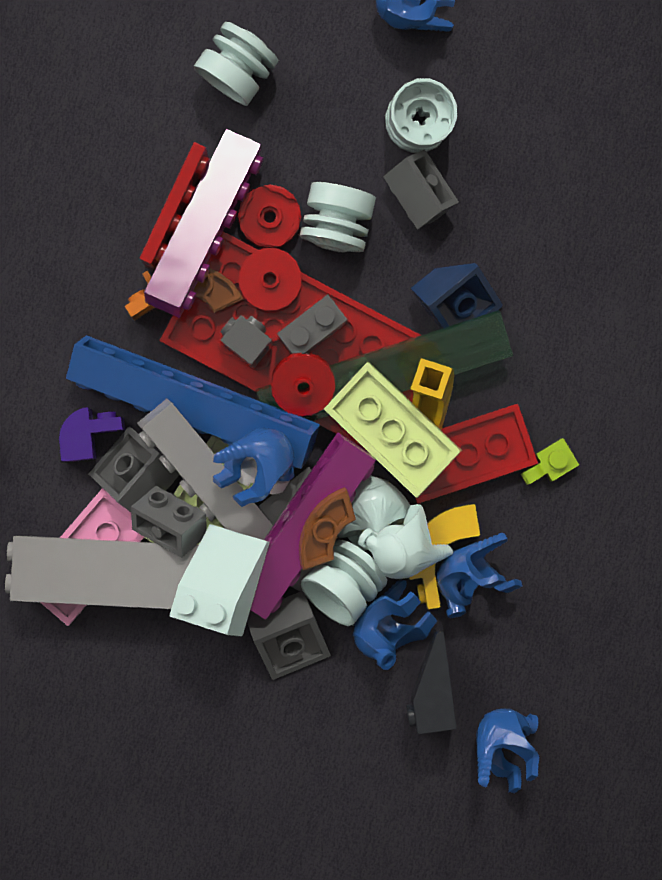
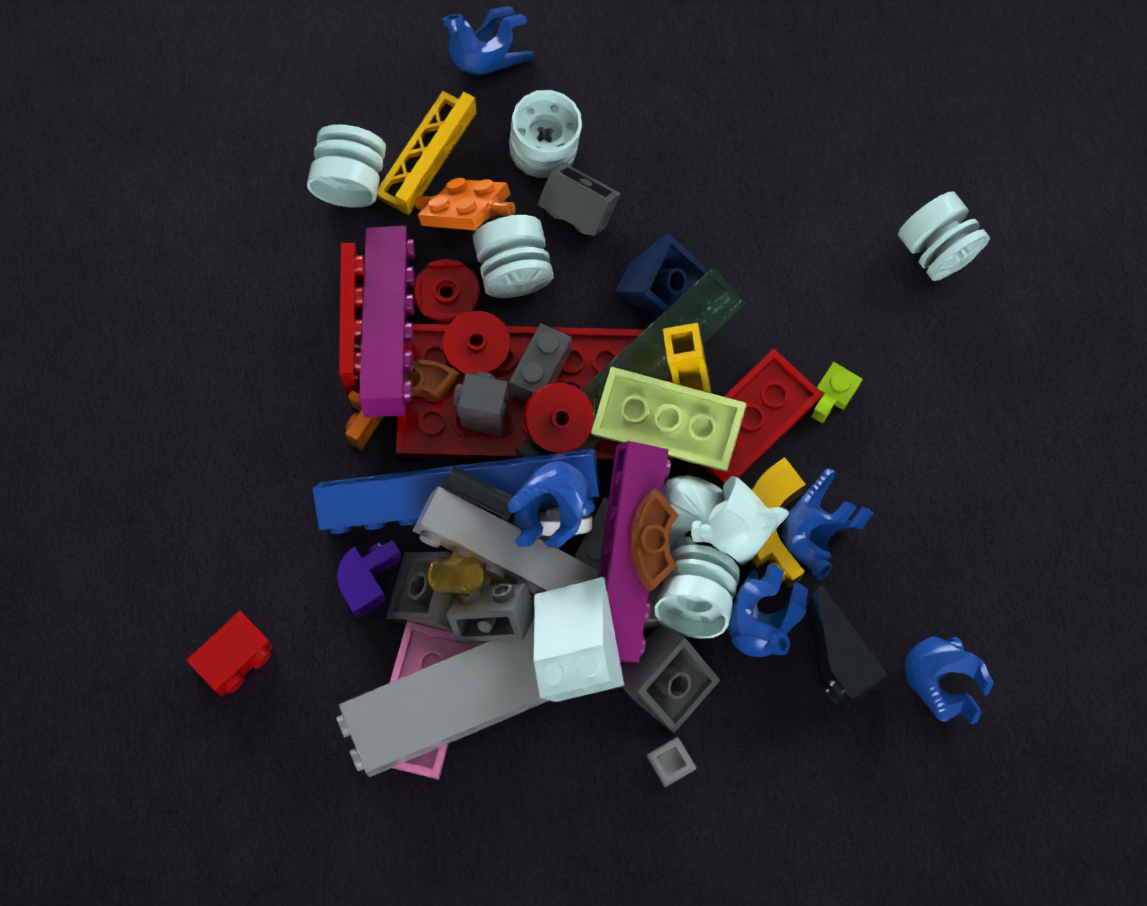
camera: 25 degrees left, 15 degrees down
none -> yellow fence [376,91,477,215]
none -> orange plate [415,178,516,230]
none -> clear yellow brick [428,557,484,594]
none -> black brick [443,466,515,522]
none -> light grey tile [647,737,696,787]

